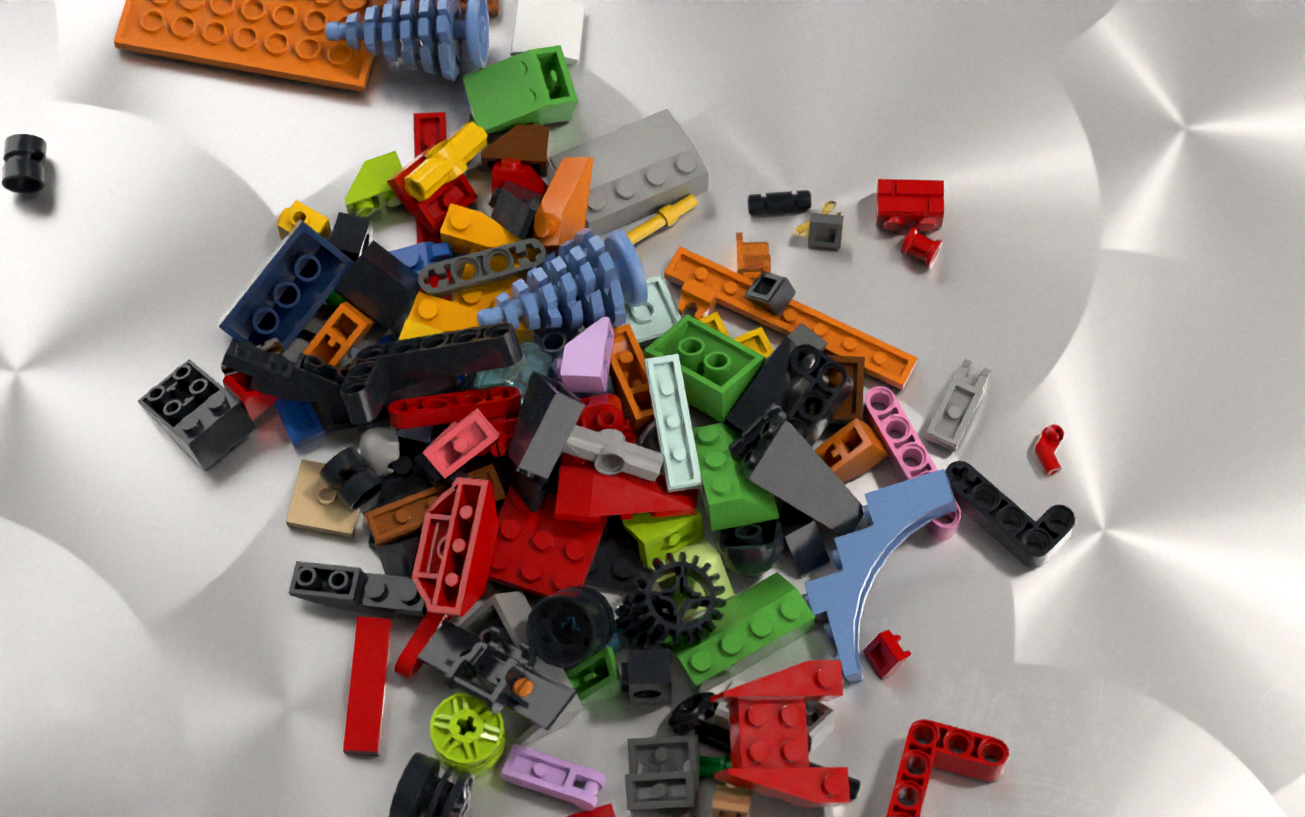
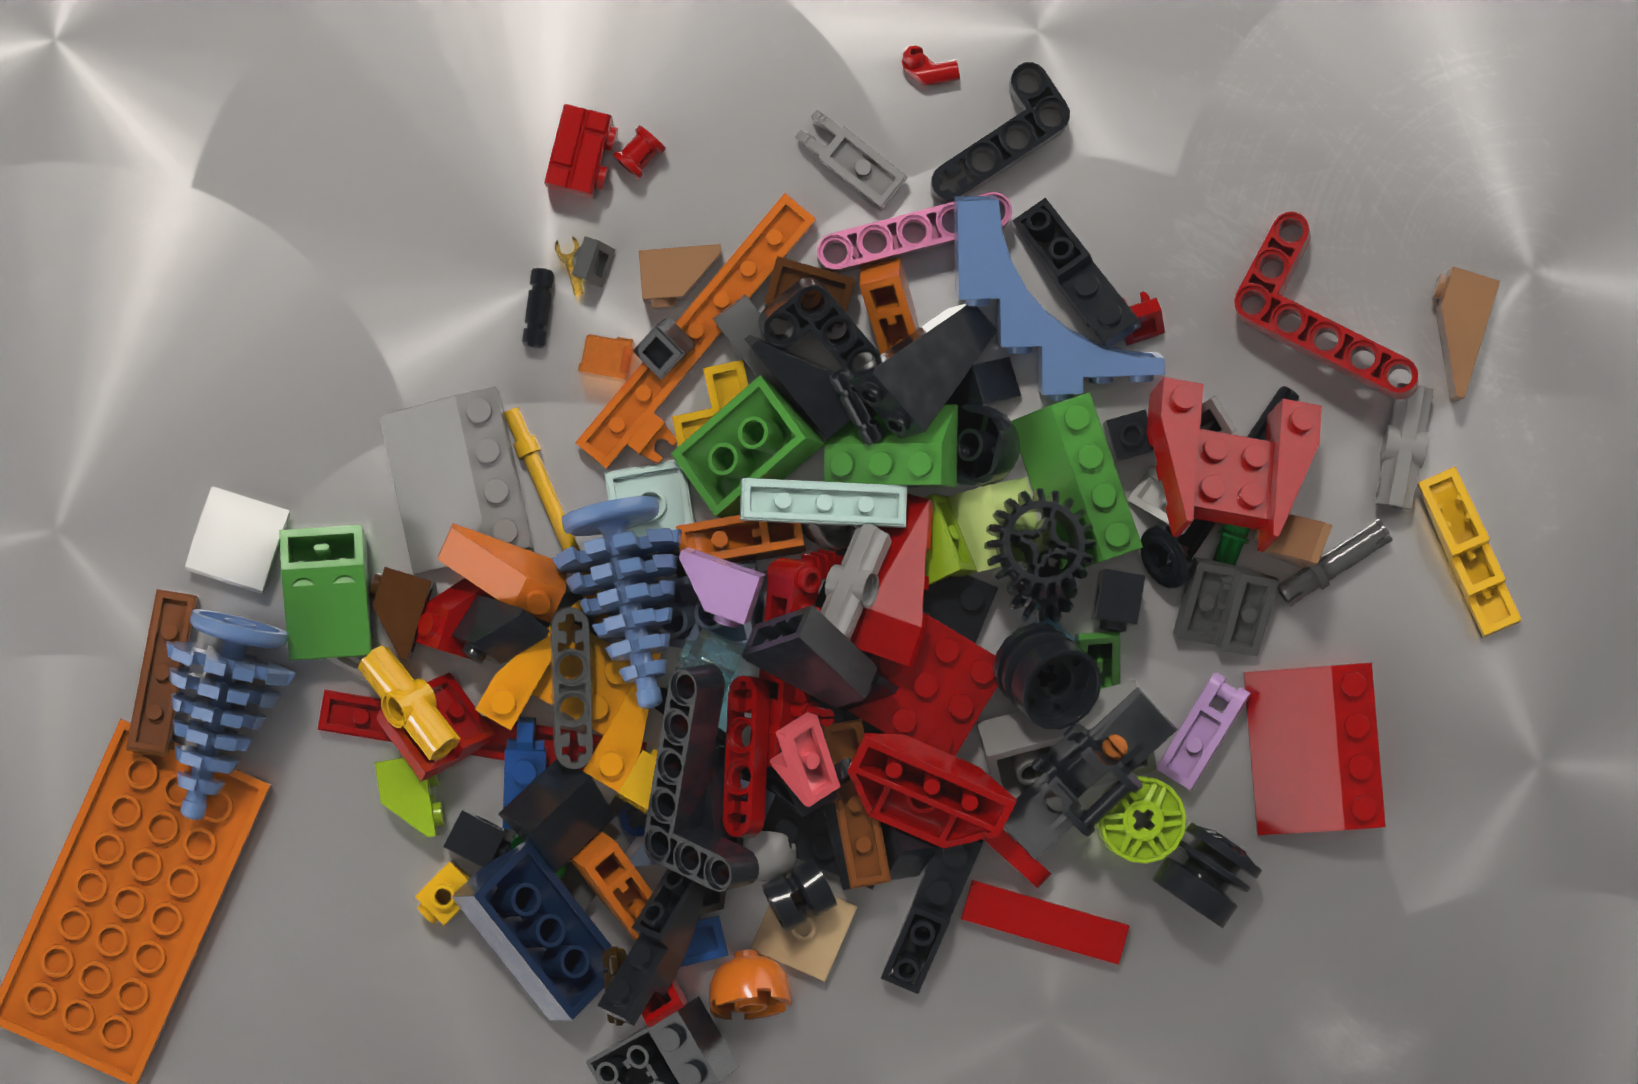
camera: 80 degrees left, 20 degrees up
none -> medium nougat slope [639,244,722,309]
none -> orange cylinder [709,949,792,1020]
none -> black slope [1012,198,1141,349]
none -> black brick [1103,409,1154,463]

